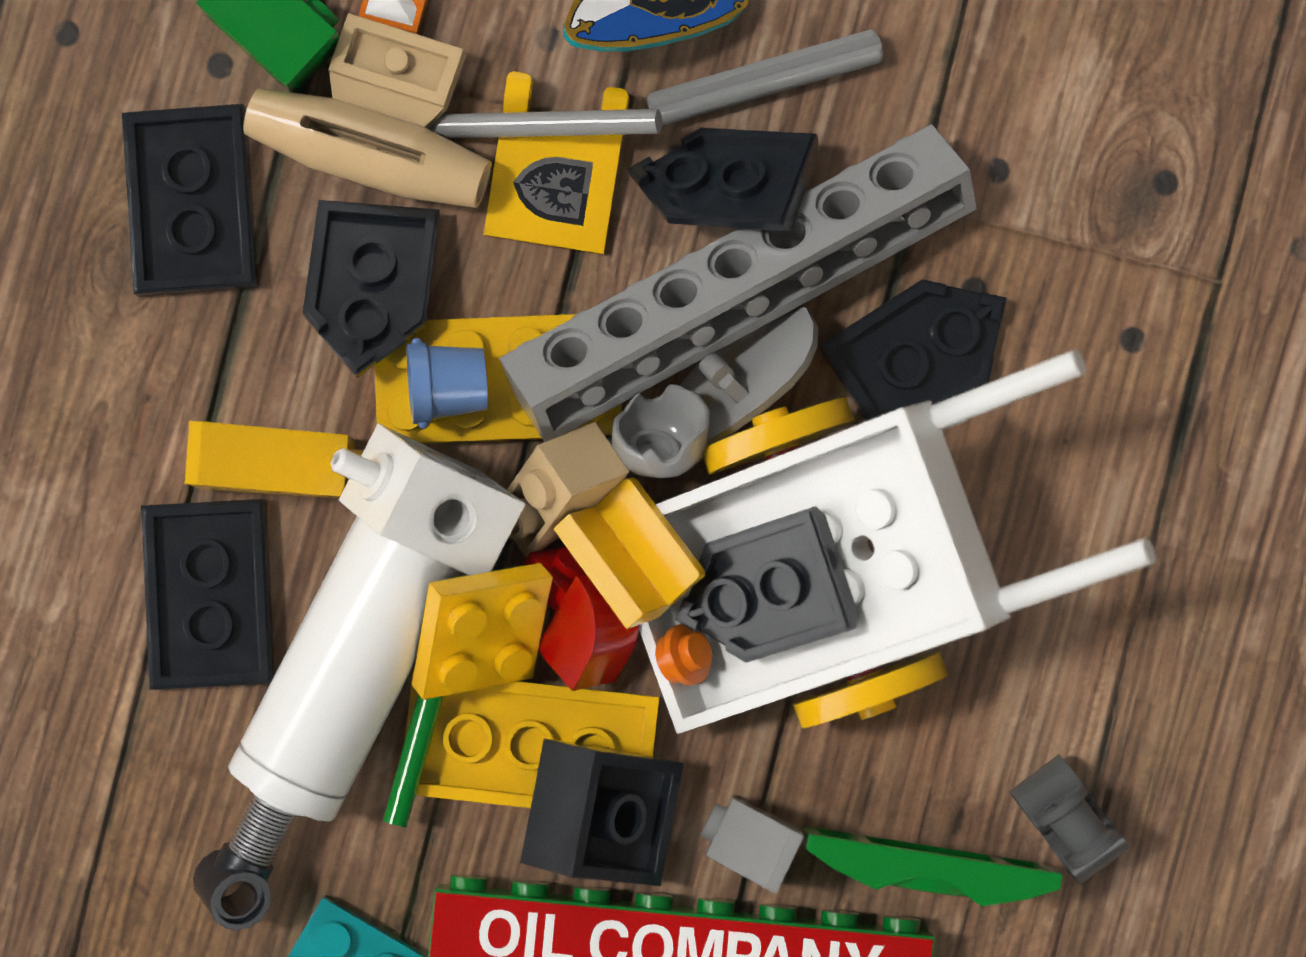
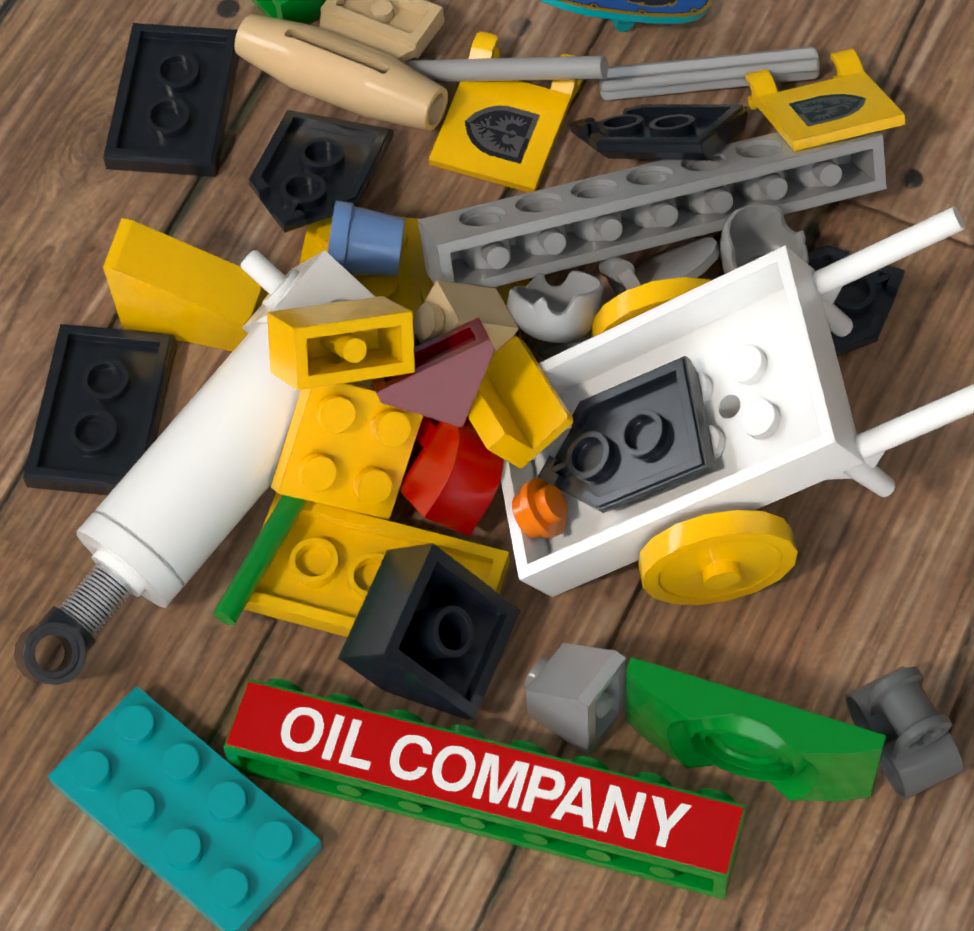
camera: 10 degrees right, 25 degrees down
none -> yellow brick [267,296,415,390]
none -> slope [371,317,495,428]
none -> light grey hair [719,203,809,274]
none -> yellow flag [745,48,905,152]

